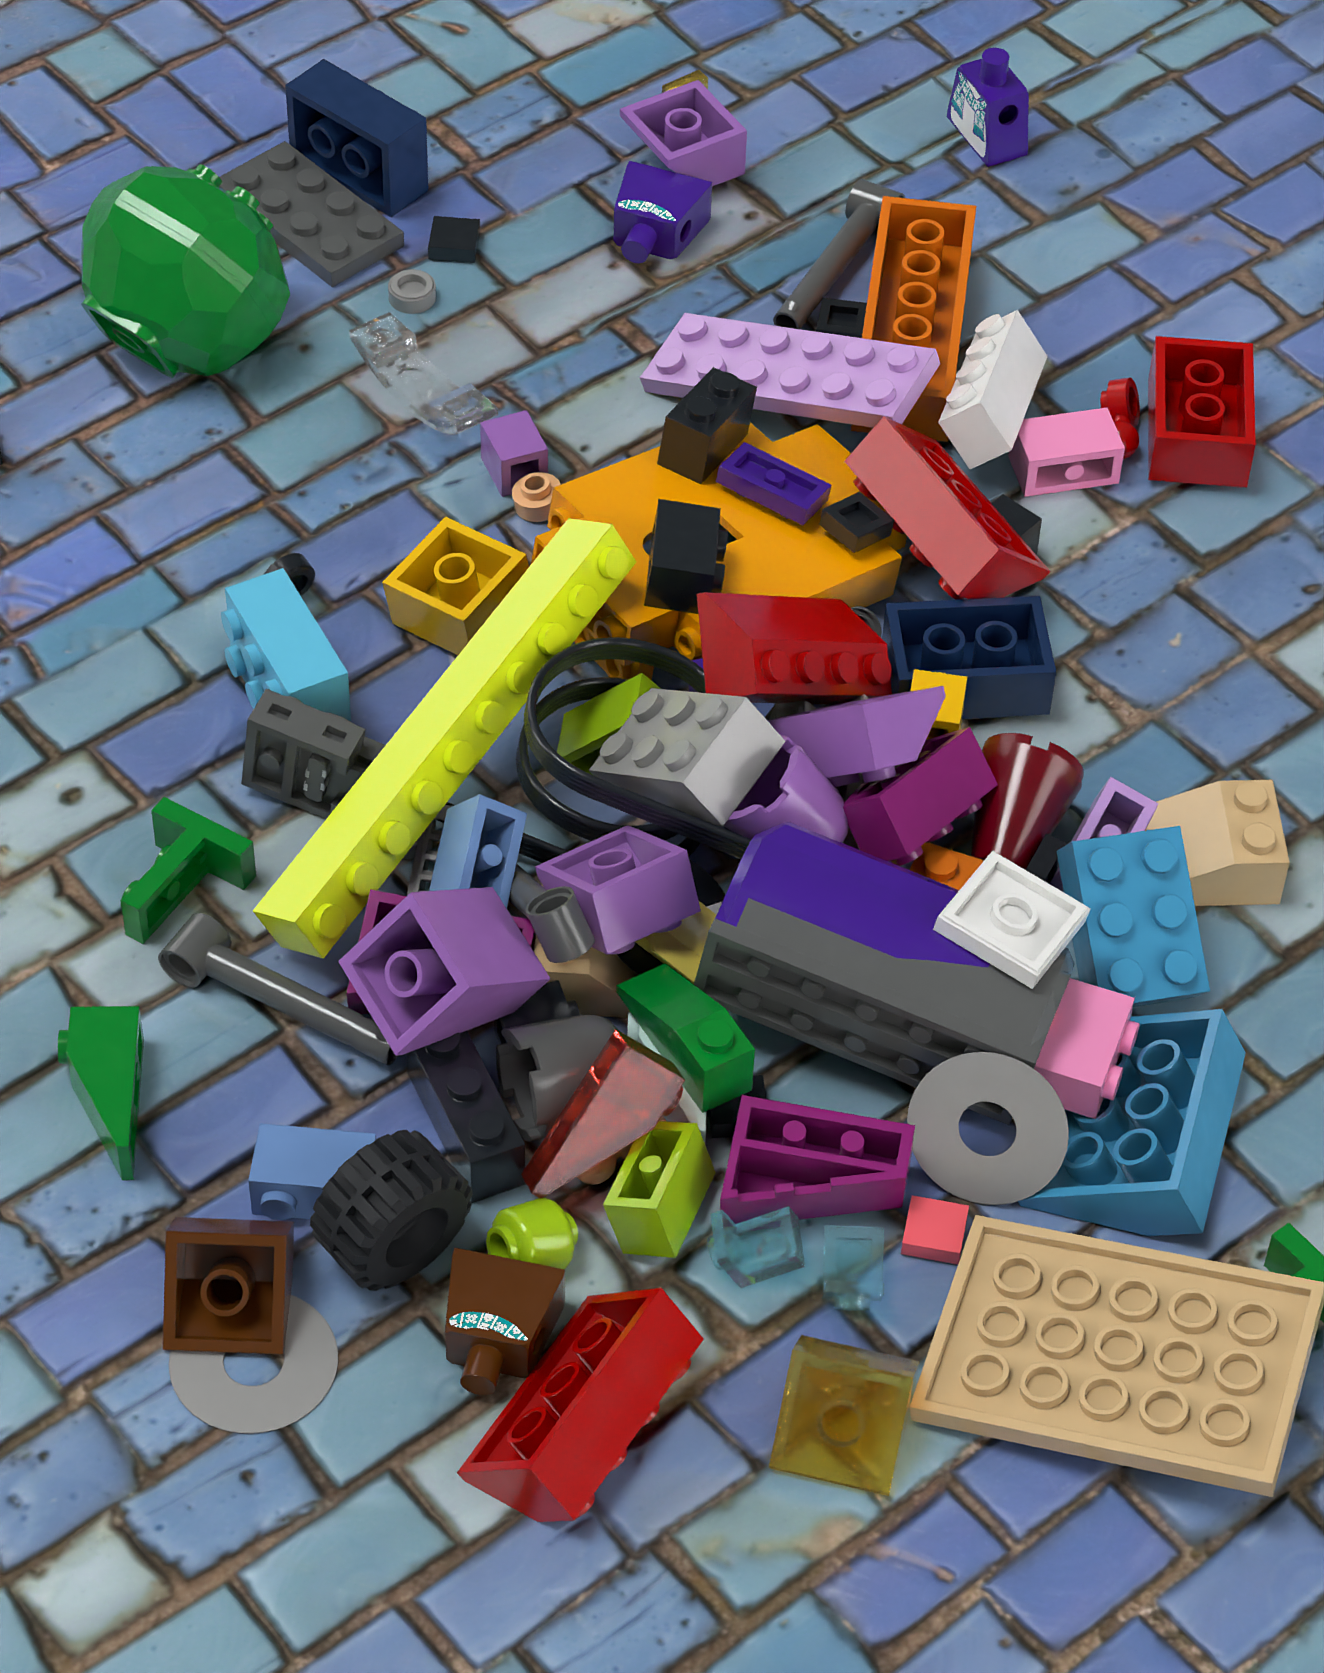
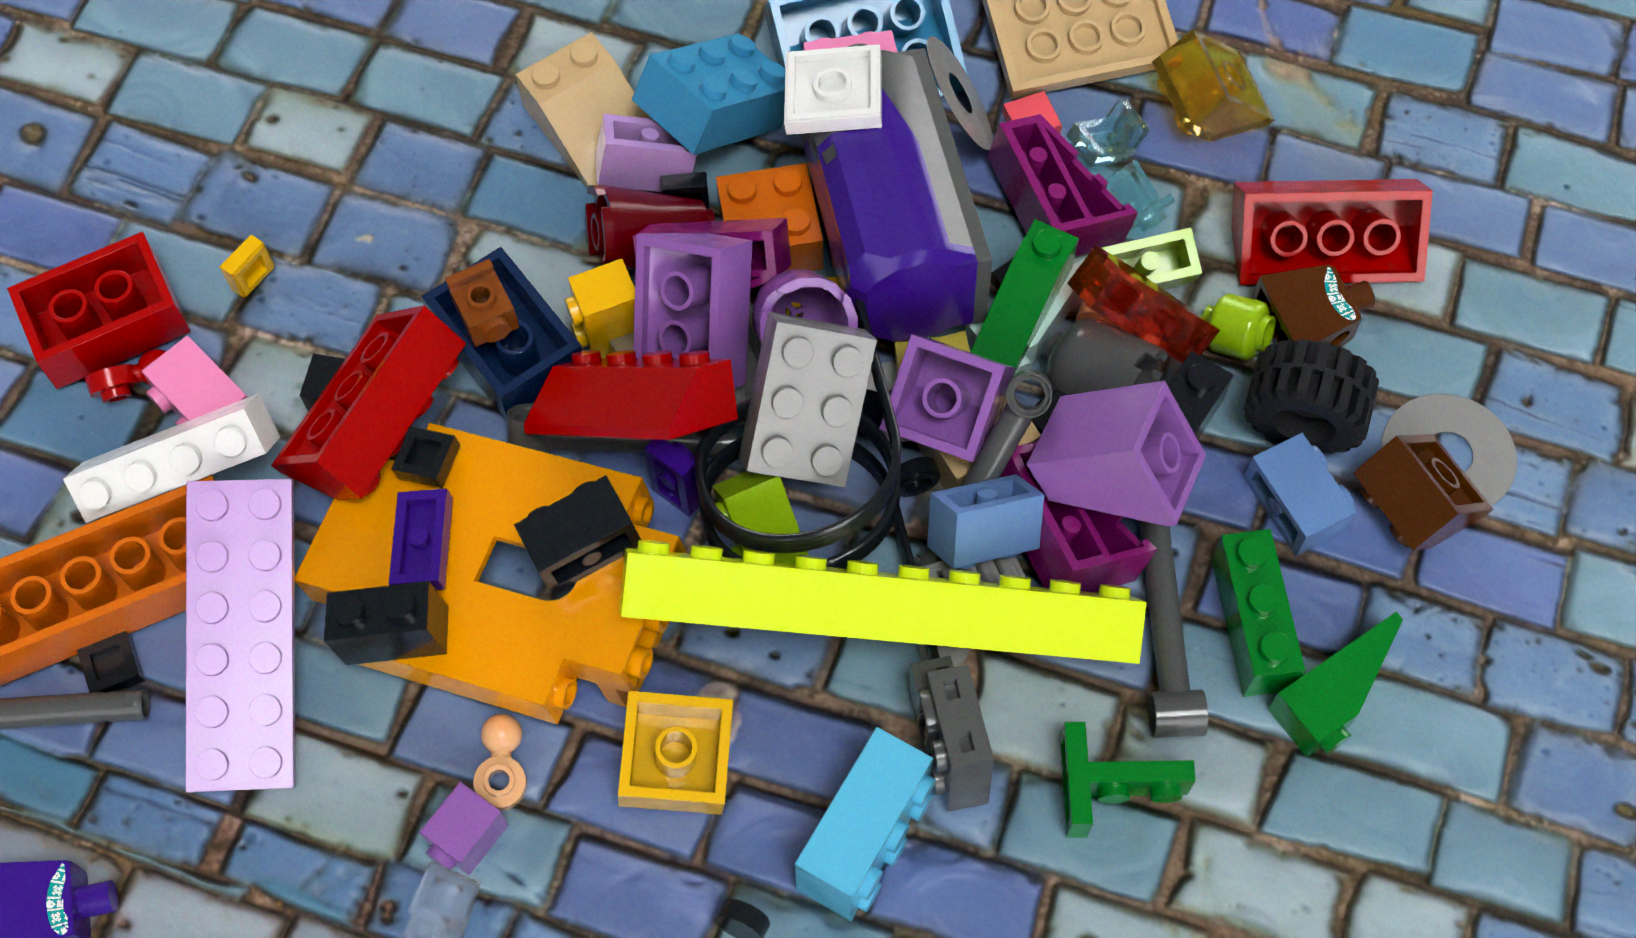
camera: 120 degrees left, 15 degrees up
none -> yellow tile [219,234,275,298]
none -> dark orange brick [445,259,520,347]
none -> green brick [1211,529,1306,697]

